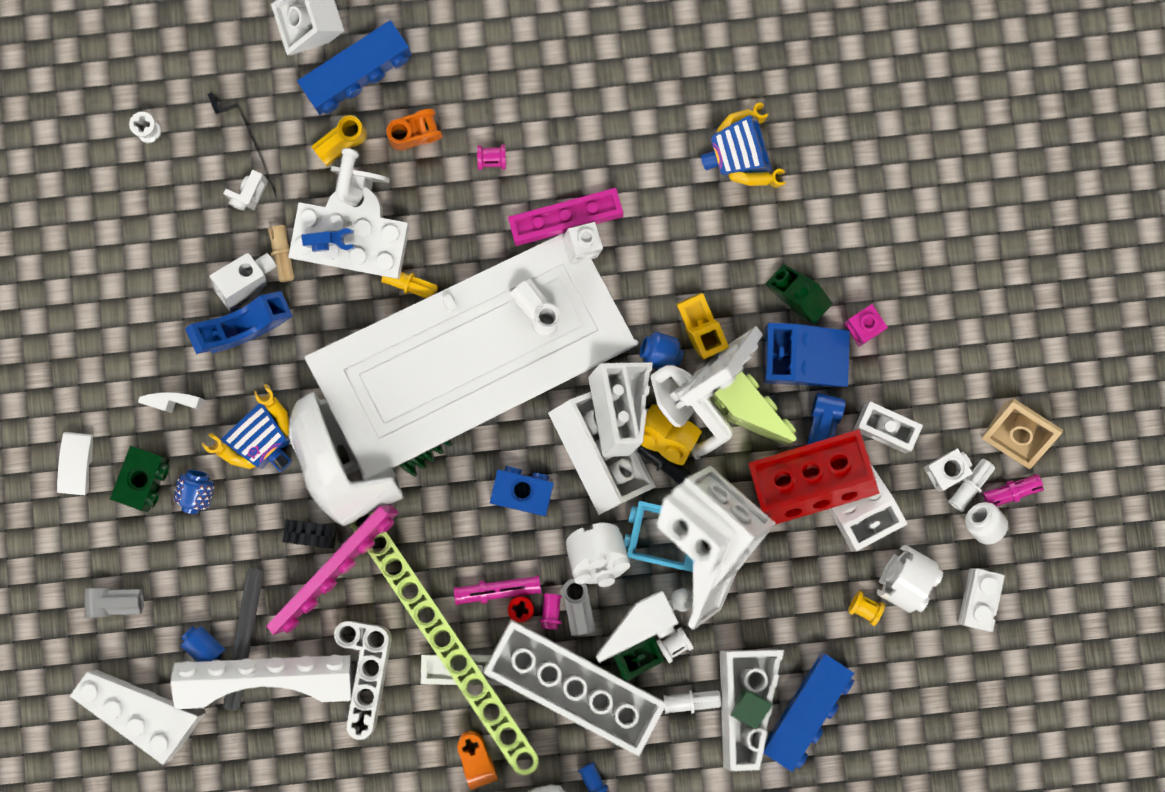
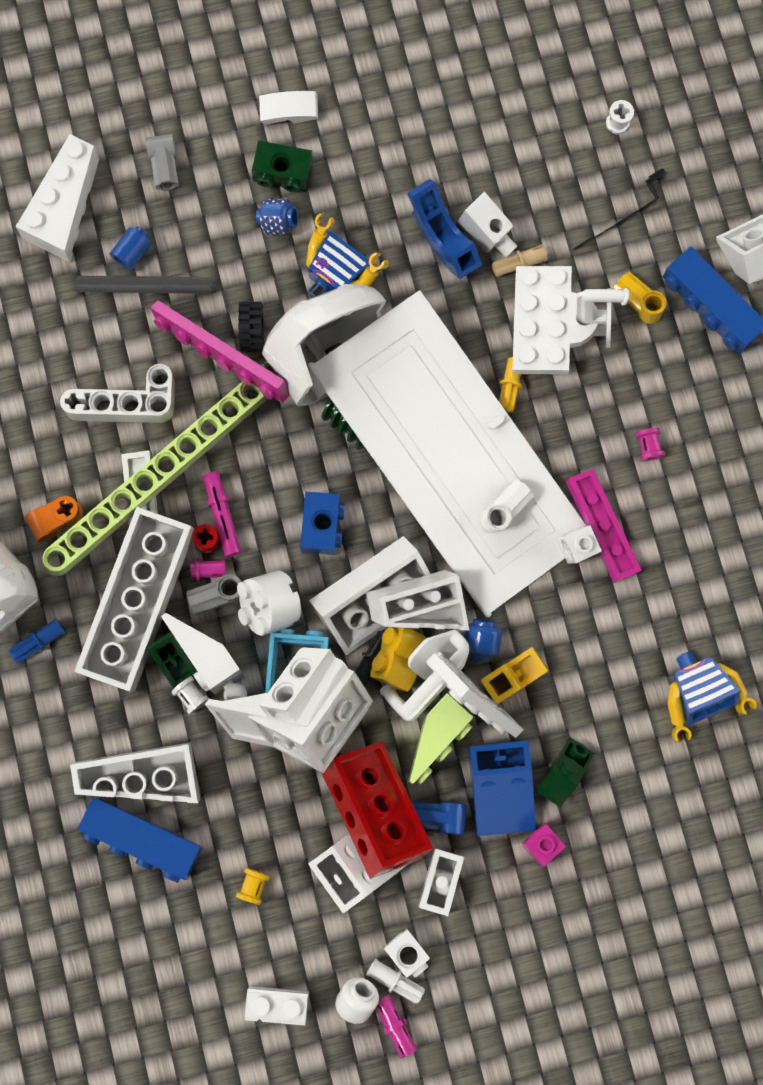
camera: 75 degrees right, 5 degrees down
white slope [138,393,206,413] -> none
white arch [171,655,352,709] -> none
white bracket [223,170,268,211] -> none
blue plate [301,228,356,252] -> none
orange piece [386,109,443,151] -> none
white axle [663,690,722,714] -> none
dark green slope [730,689,773,729] -> none
white brick [877,545,943,613] -> none
tan slope [982,399,1063,469] -> none

